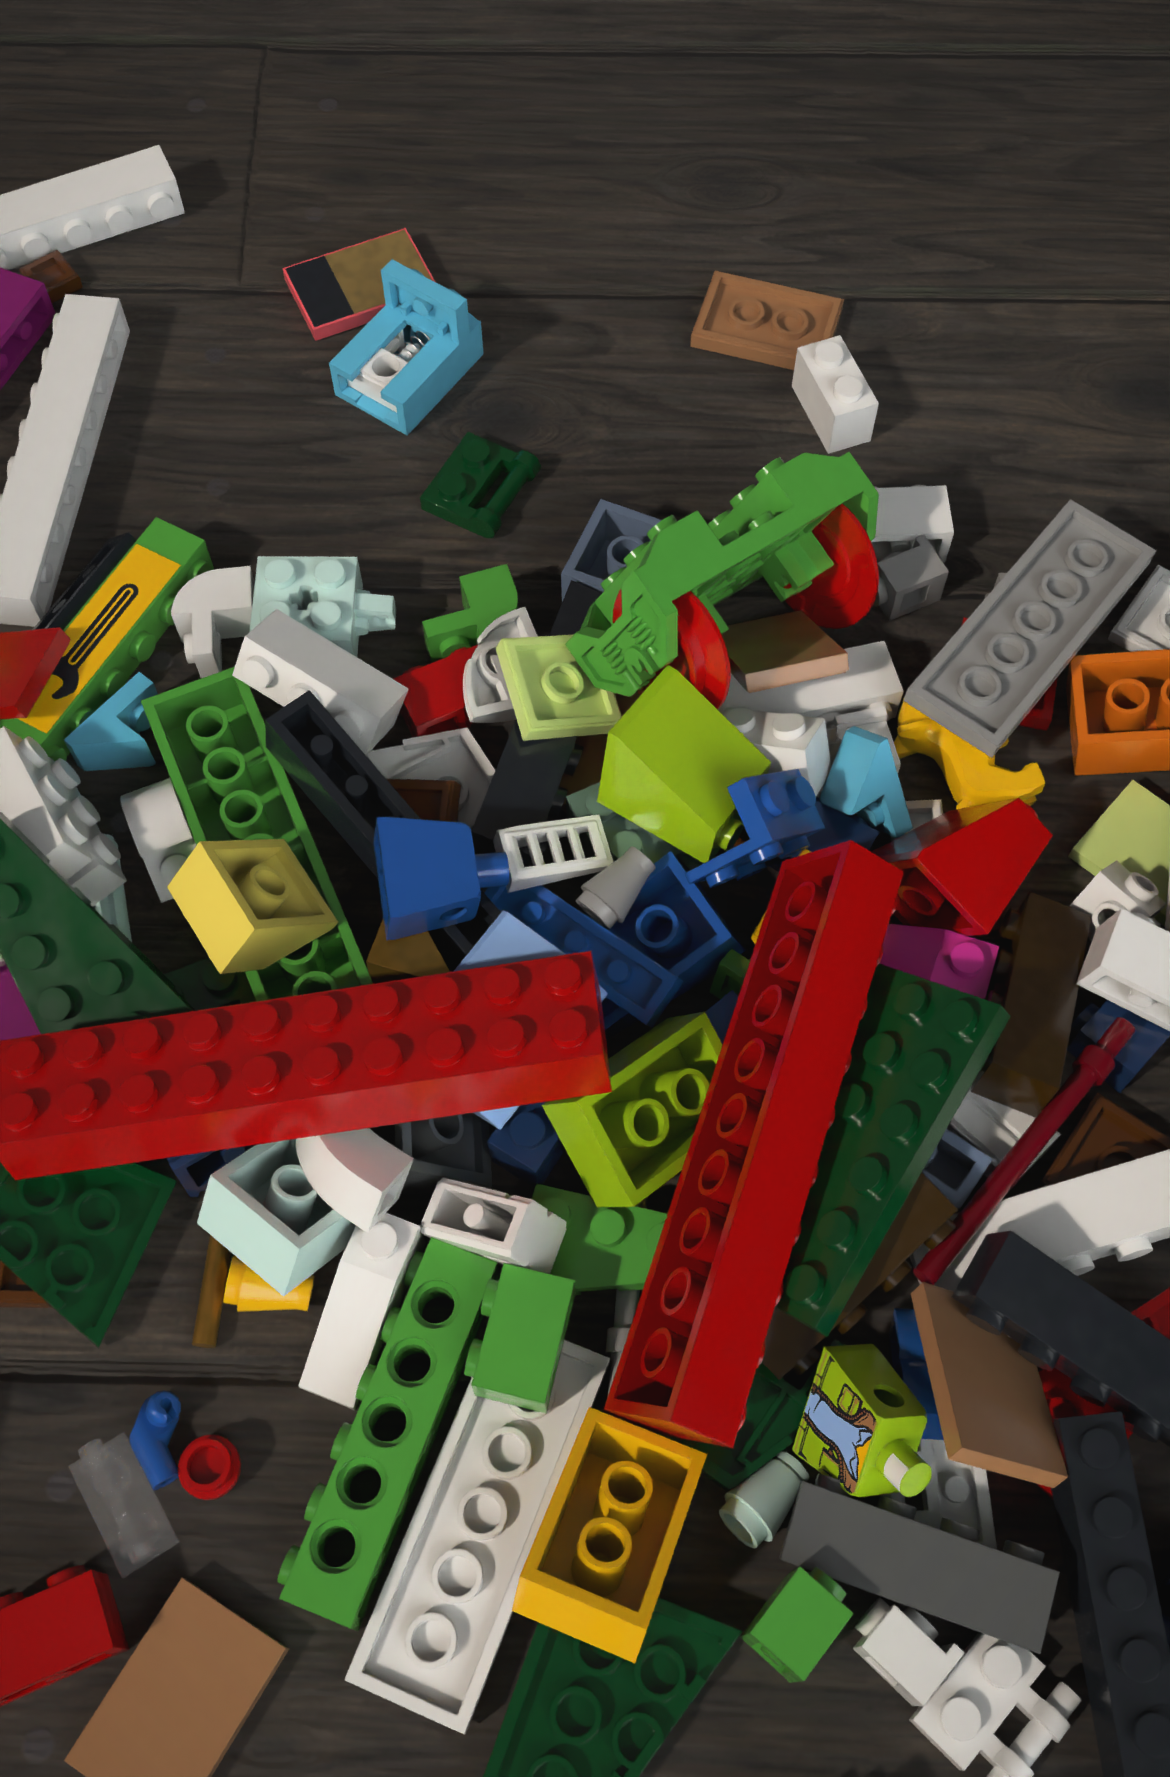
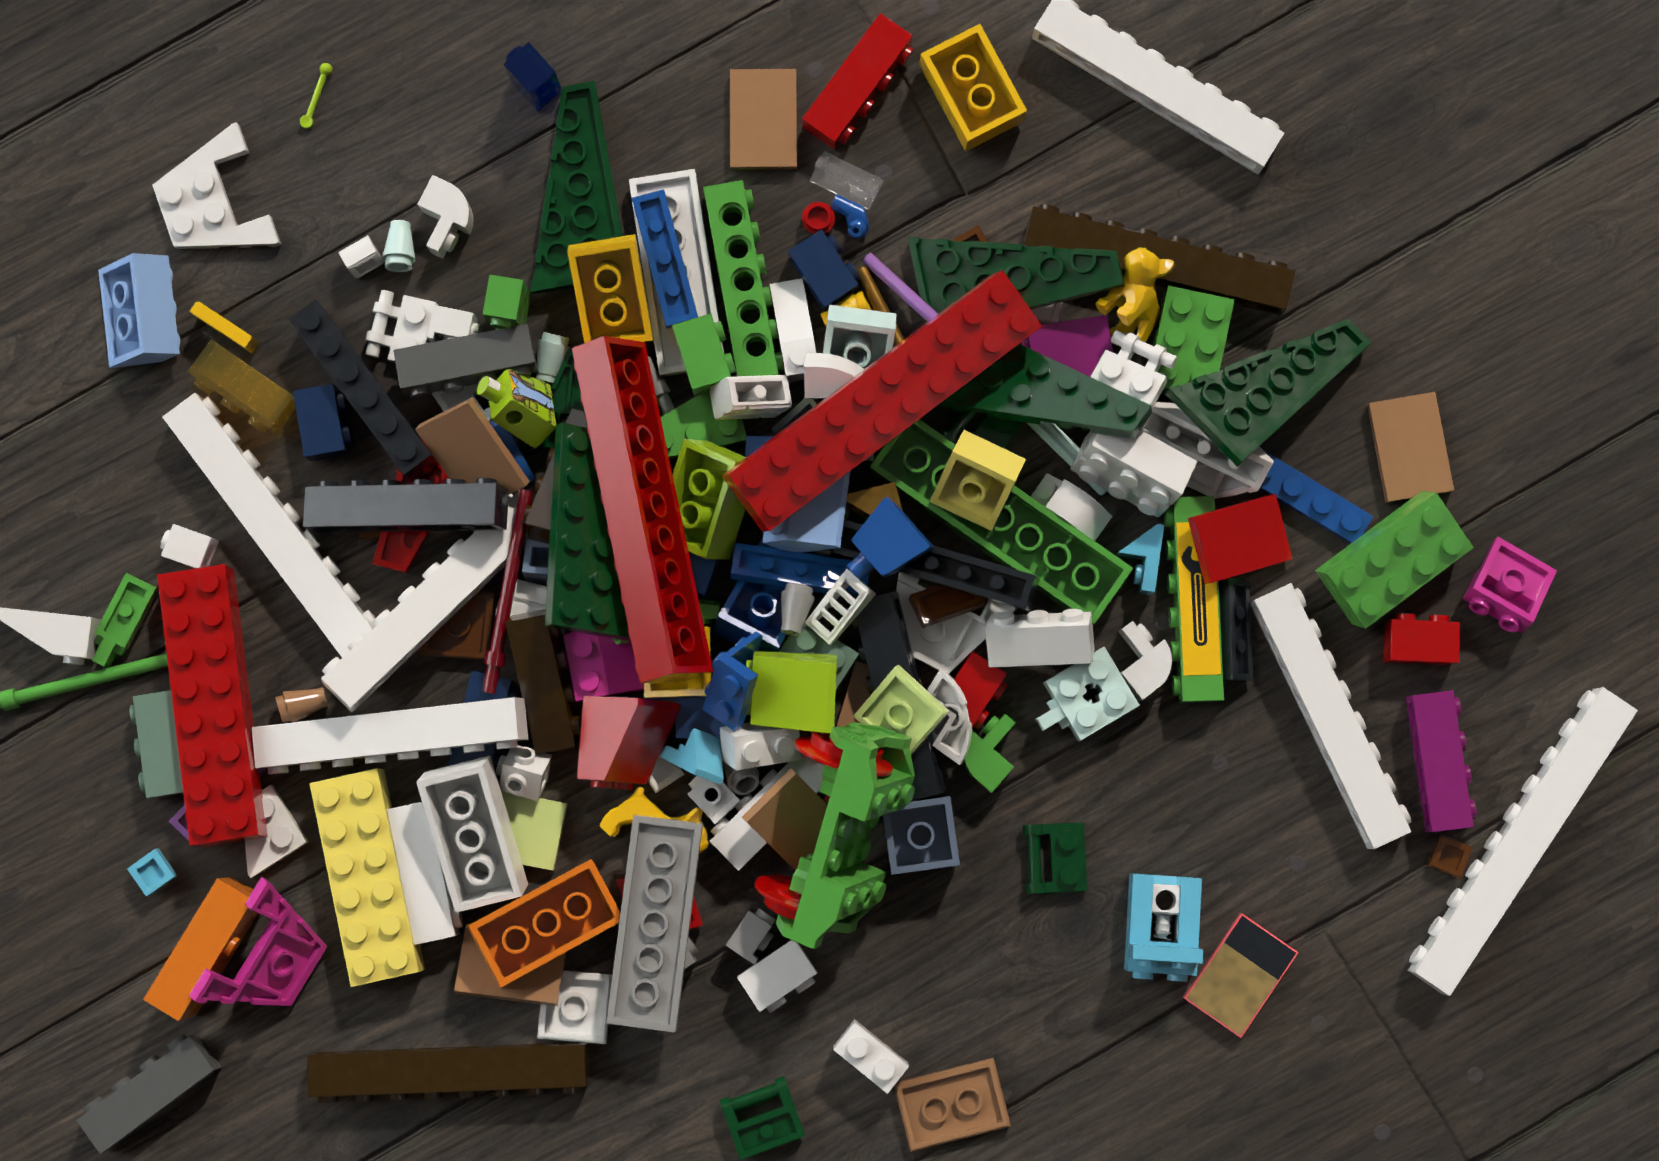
camera: 150 degrees right, 20 degrees up
none -> blue plate [631,189,698,329]
none -> dark green plate [720,1076,805,1160]
none -> dark blue brick [788,229,860,312]
none -> medium lavender bar [863,253,938,322]

